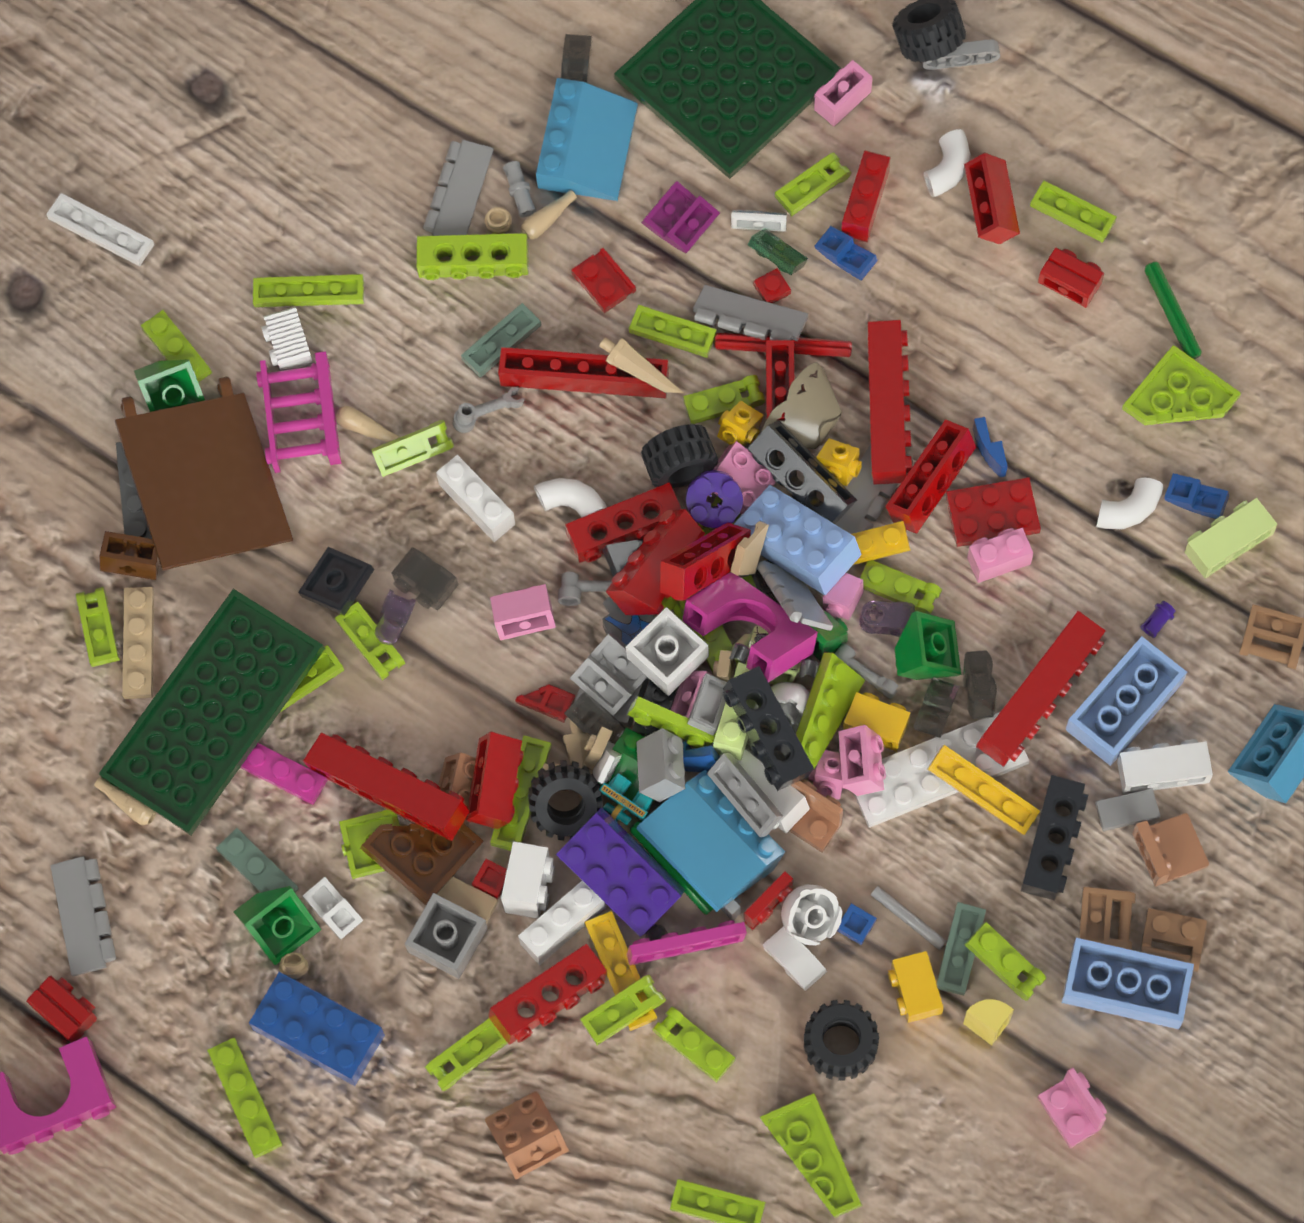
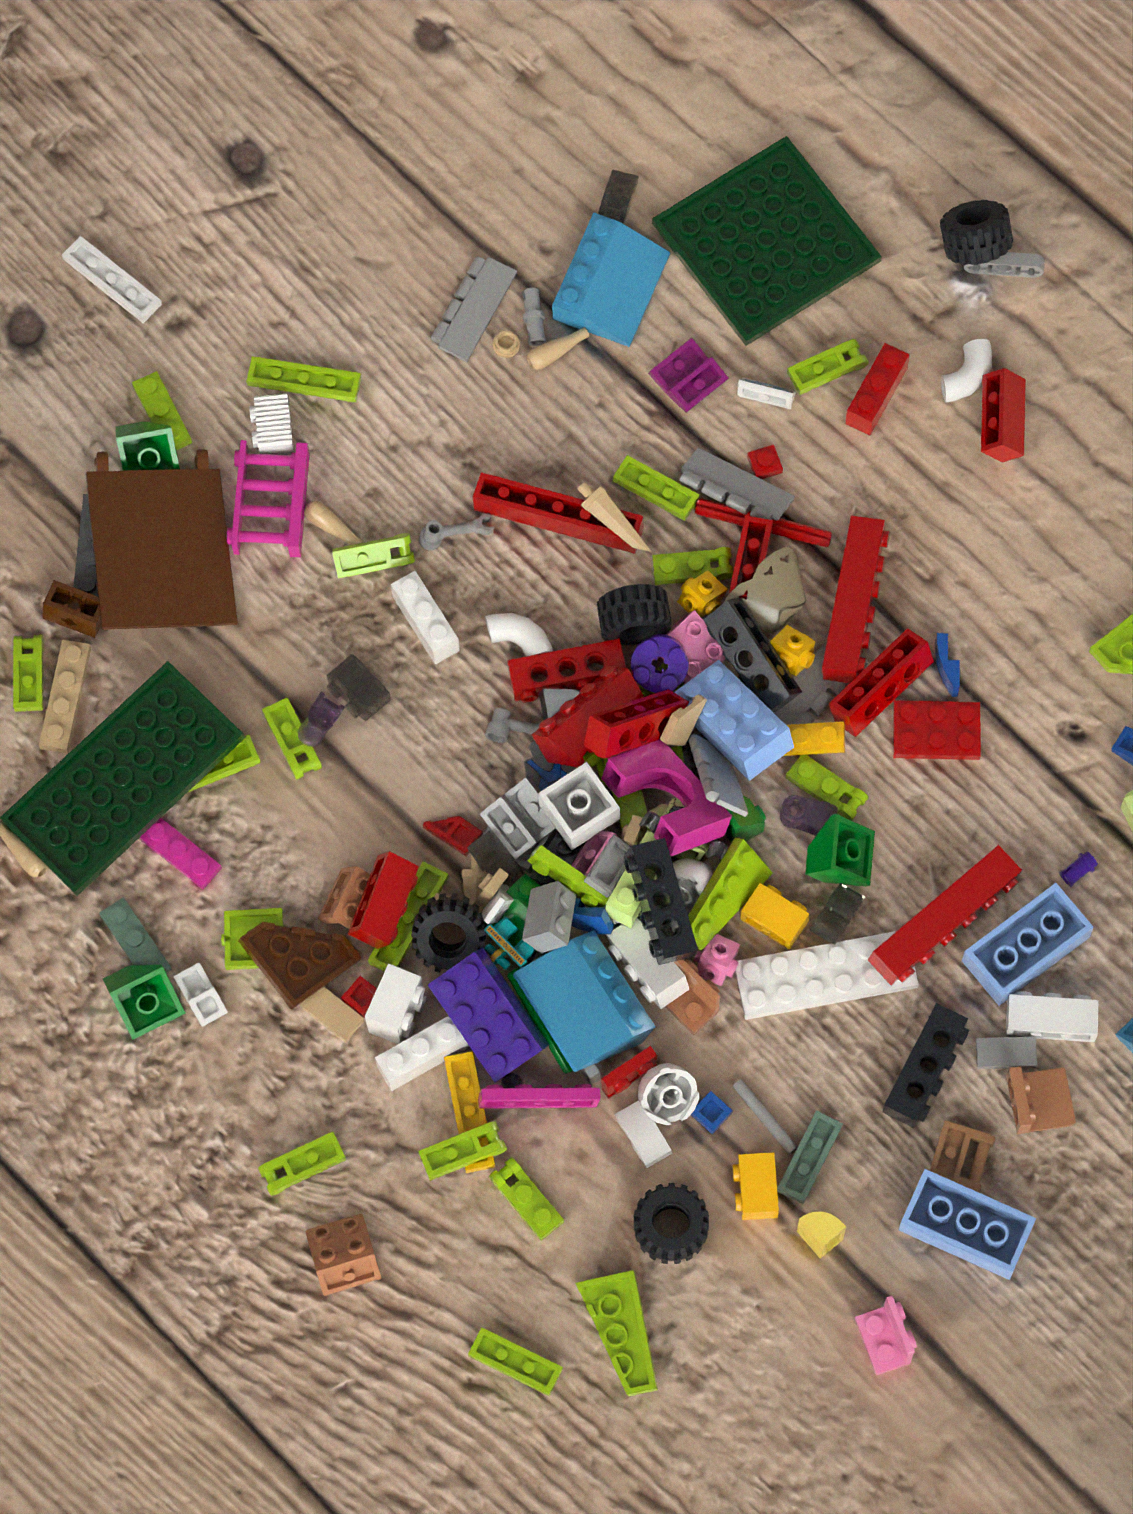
camera: 10 degrees right, 0 degrees up
lime plate [207,1037,283,1158] -> none
blue brick [249,972,385,1086] -> none
tan plate [279,953,309,979] -> none
black plate [298,547,375,616] -> none
red brick [303,732,470,841] -> none
light grey brick [405,893,488,979] -> none
lime brick [417,233,528,280] -> none
sand green plate [461,303,542,378] -> none
red brick [488,943,607,1045] -> none
bright pink brick [490,584,556,640] -> none
red plate [571,248,636,314] -> none
light grey plate [707,753,783,837] -> none
clear green plate [748,228,808,275] -> none
bright pink brick [814,60,872,127] -> none
blue slope [814,226,878,281] -> none
bright pink brick [823,573,864,620] -> none
light grey brick [834,643,898,699] -> none
bright pink brick [838,725,886,796] -> none
yellow plate [927,745,1040,835] -> none
clear smoke brick [963,650,997,719] -> none
lime plate [964,922,1046,1001] -> none
bright pink brick [967,528,1033,583] -> none
lime plate [1030,180,1117,243] -> none
red brick [1038,248,1104,308] -> none
white cylinder [1096,478,1163,529] -> none
medium nougat plate [1140,908,1207,972] -> none

